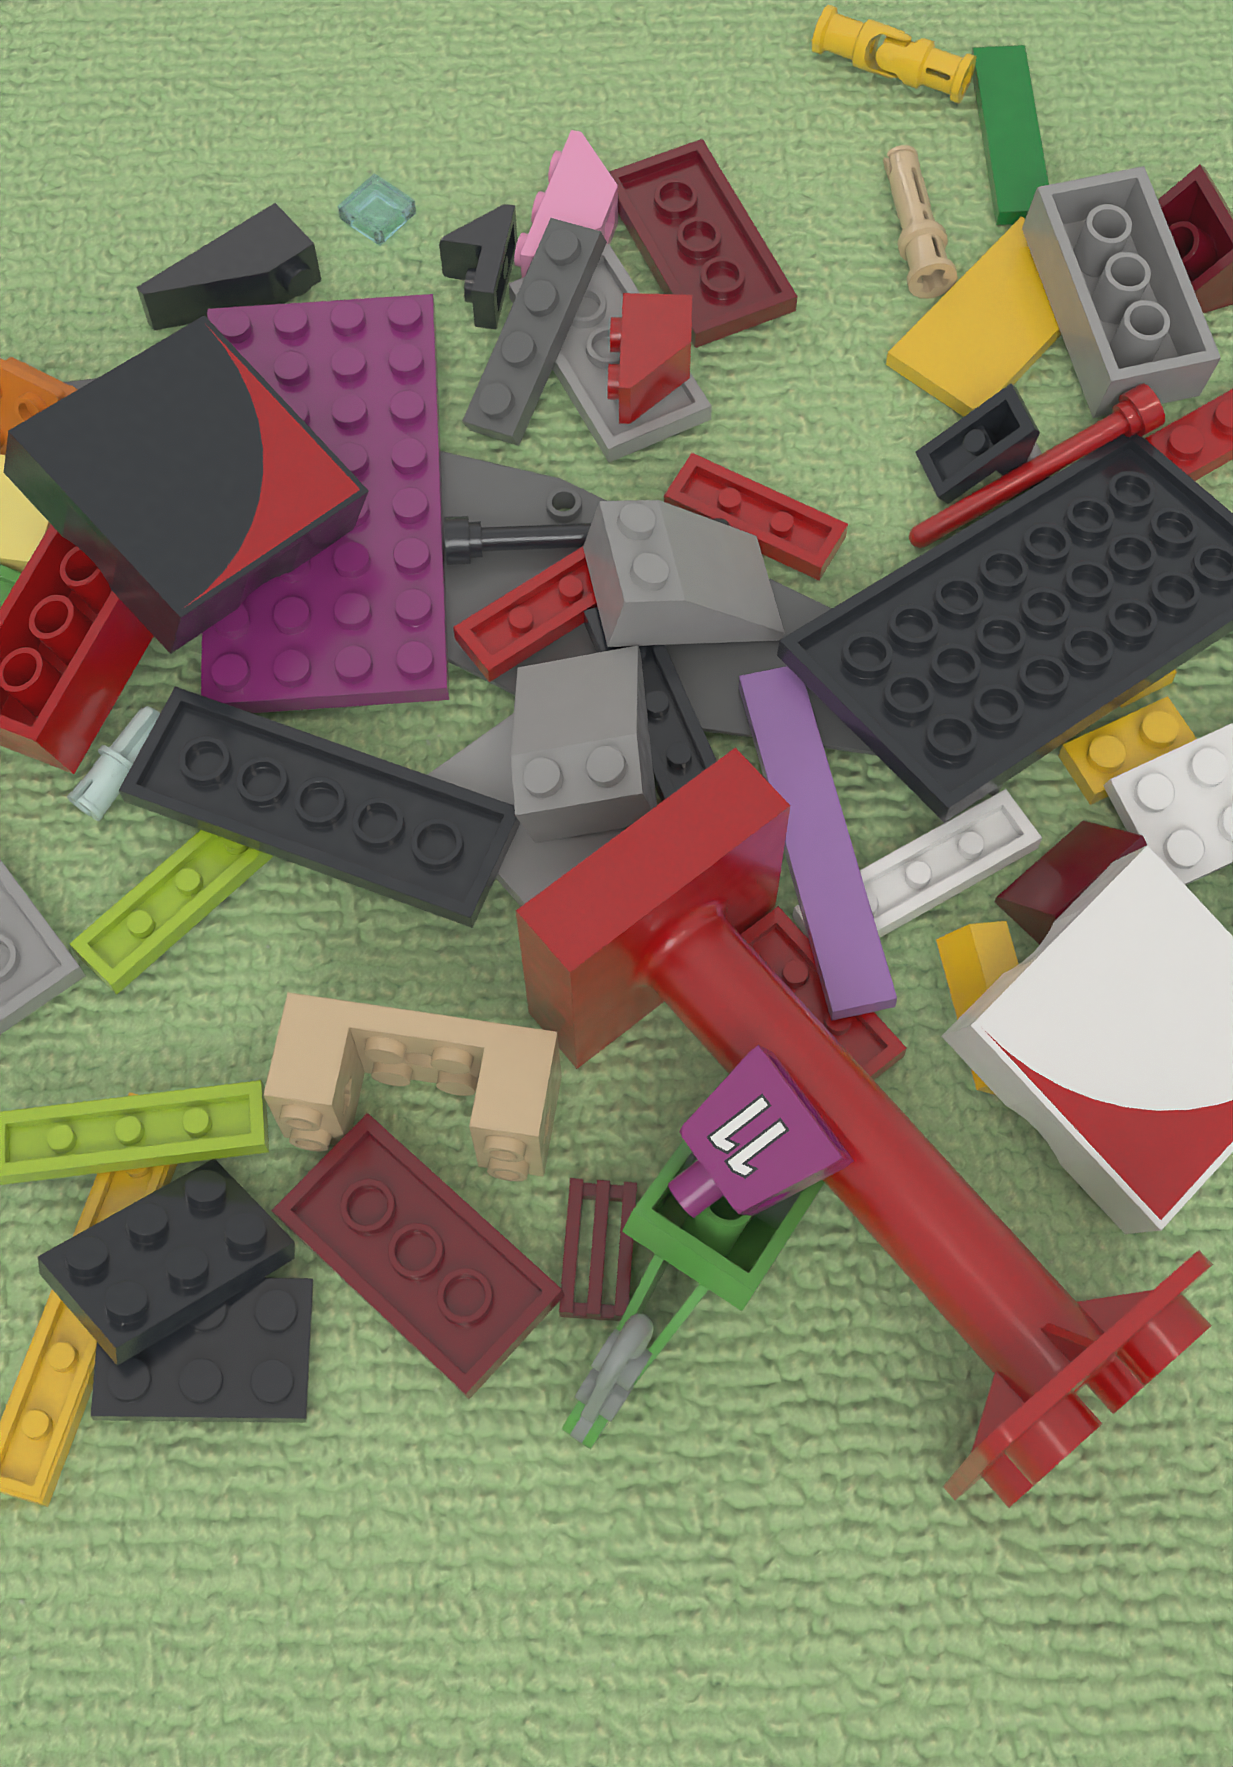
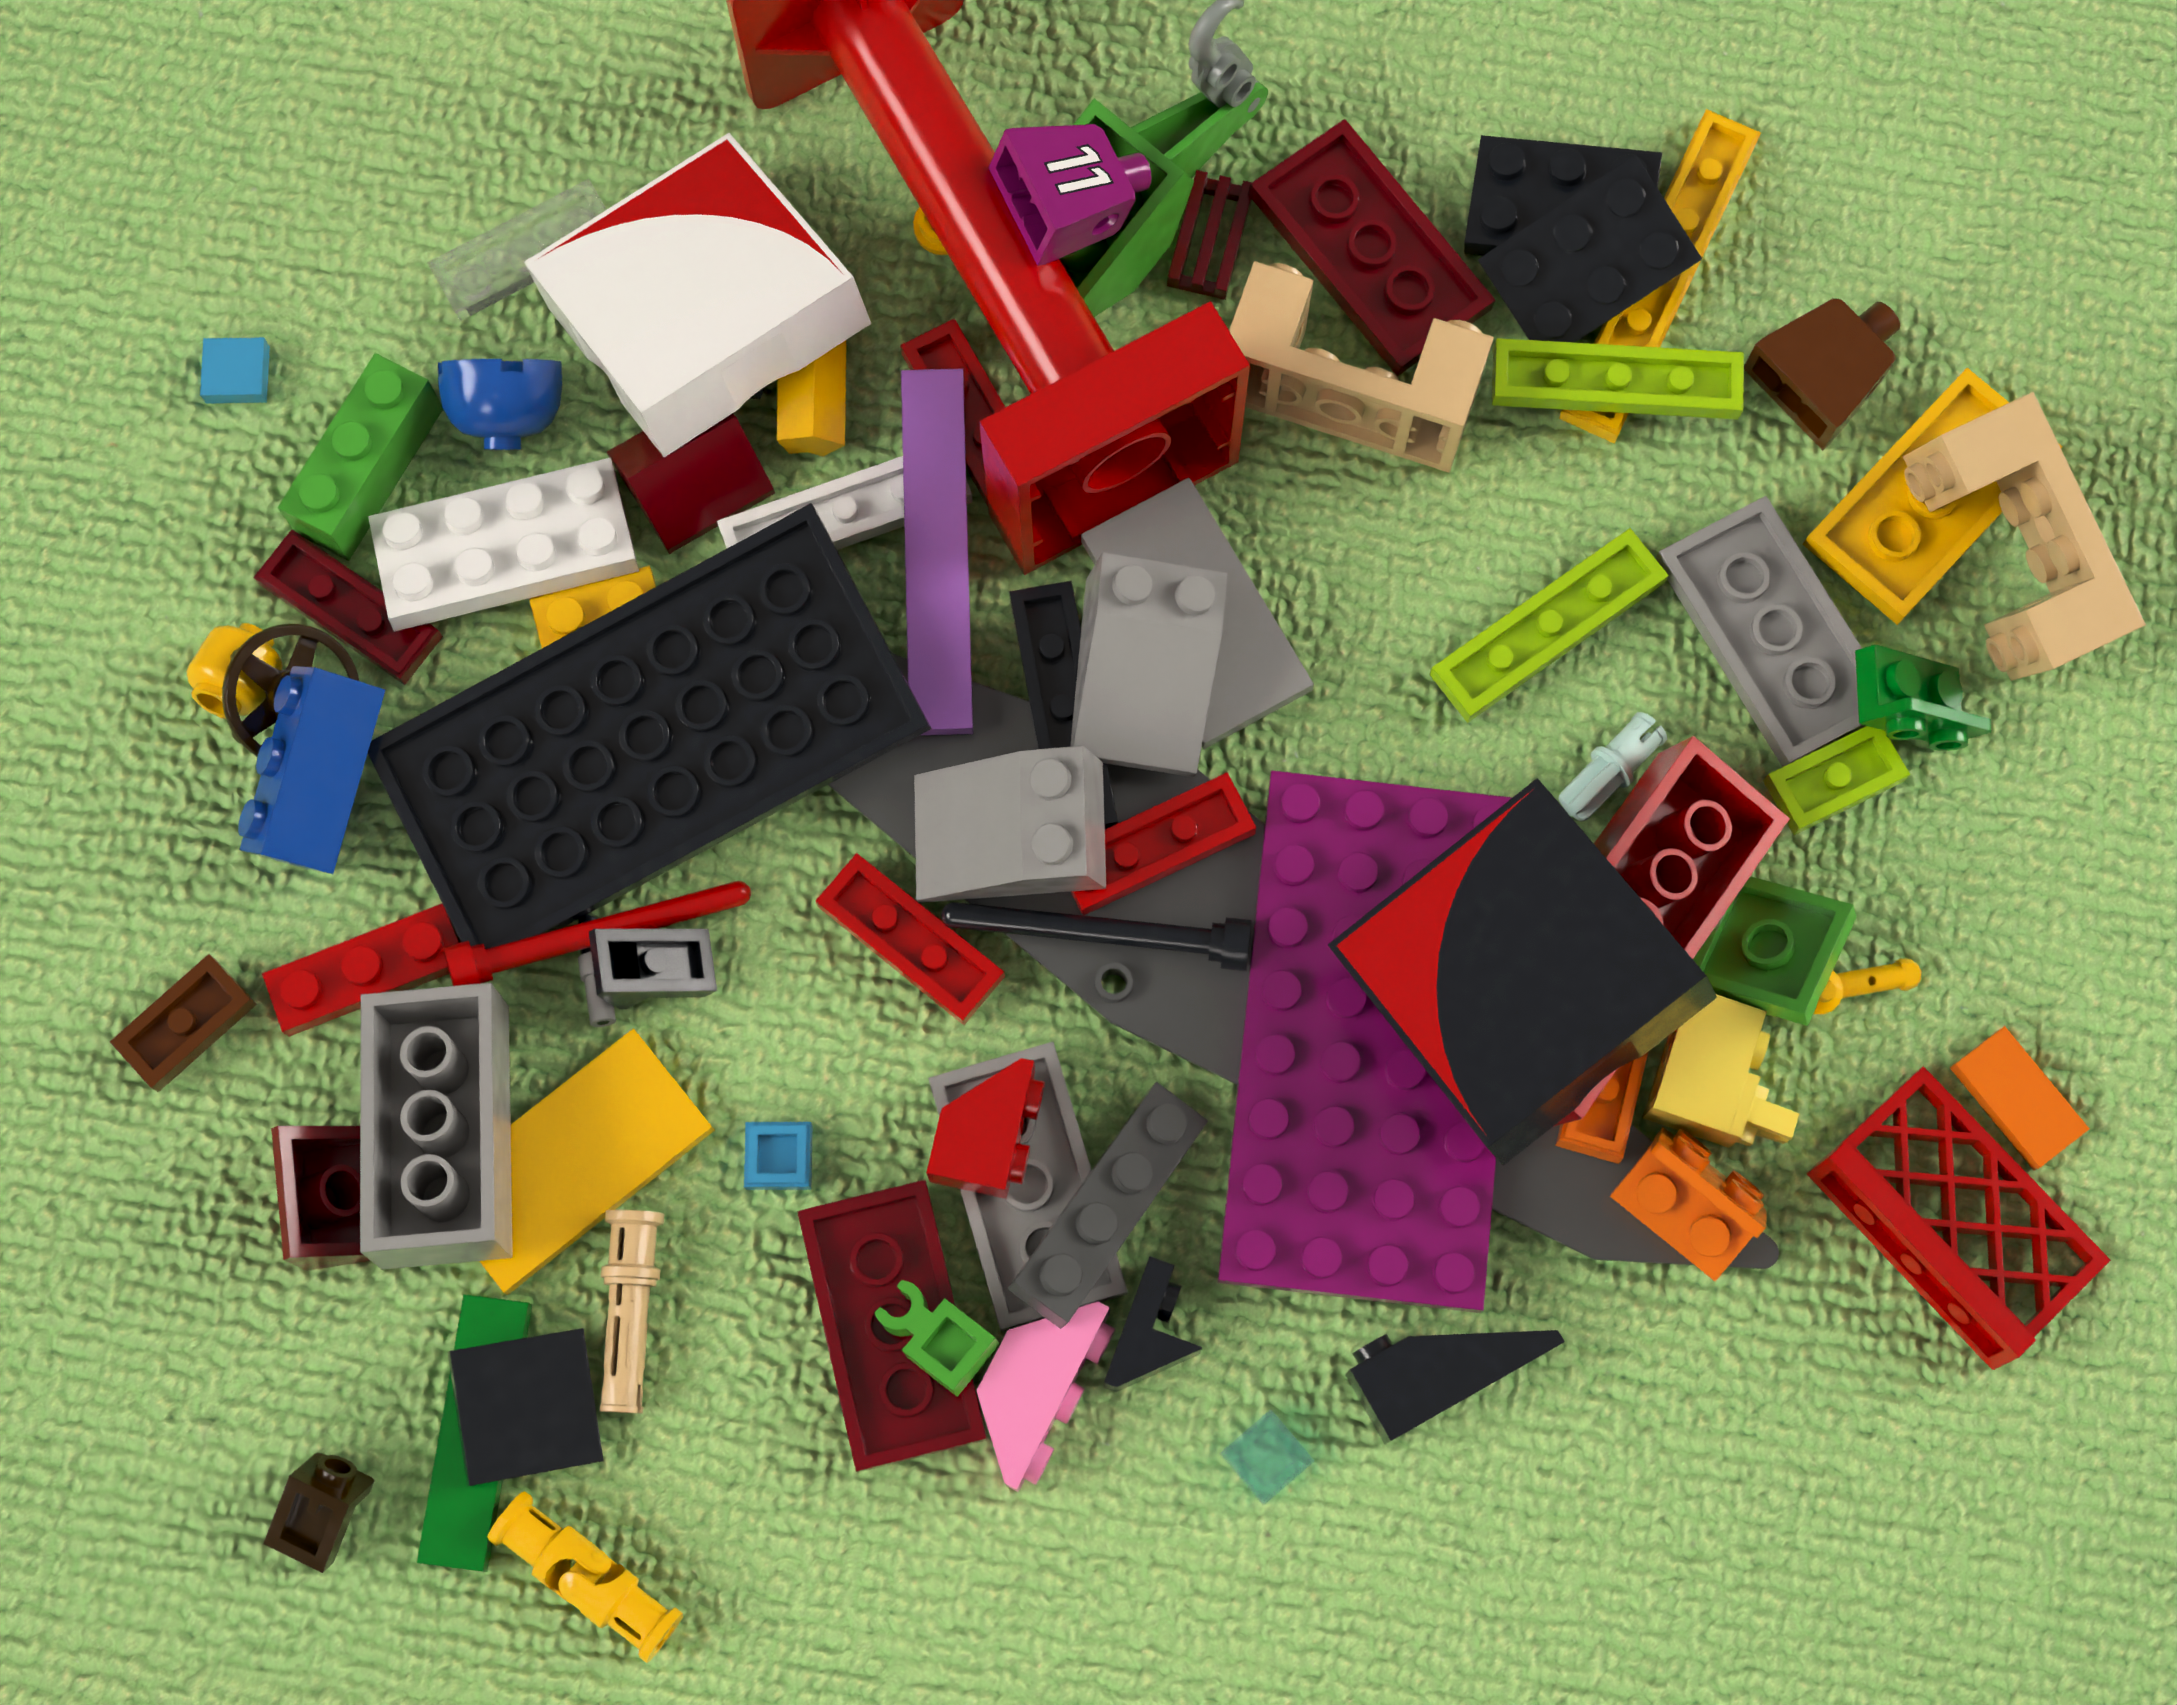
camera: 170 degrees left, 10 degrees up
black plate [119,686,520,928] -> none
none -> dark brown bracket [263,1452,375,1573]
none -> black tile [448,1328,604,1486]
none -> dark azure tile [744,1122,813,1190]
none -> bright green plate [875,1280,1000,1397]

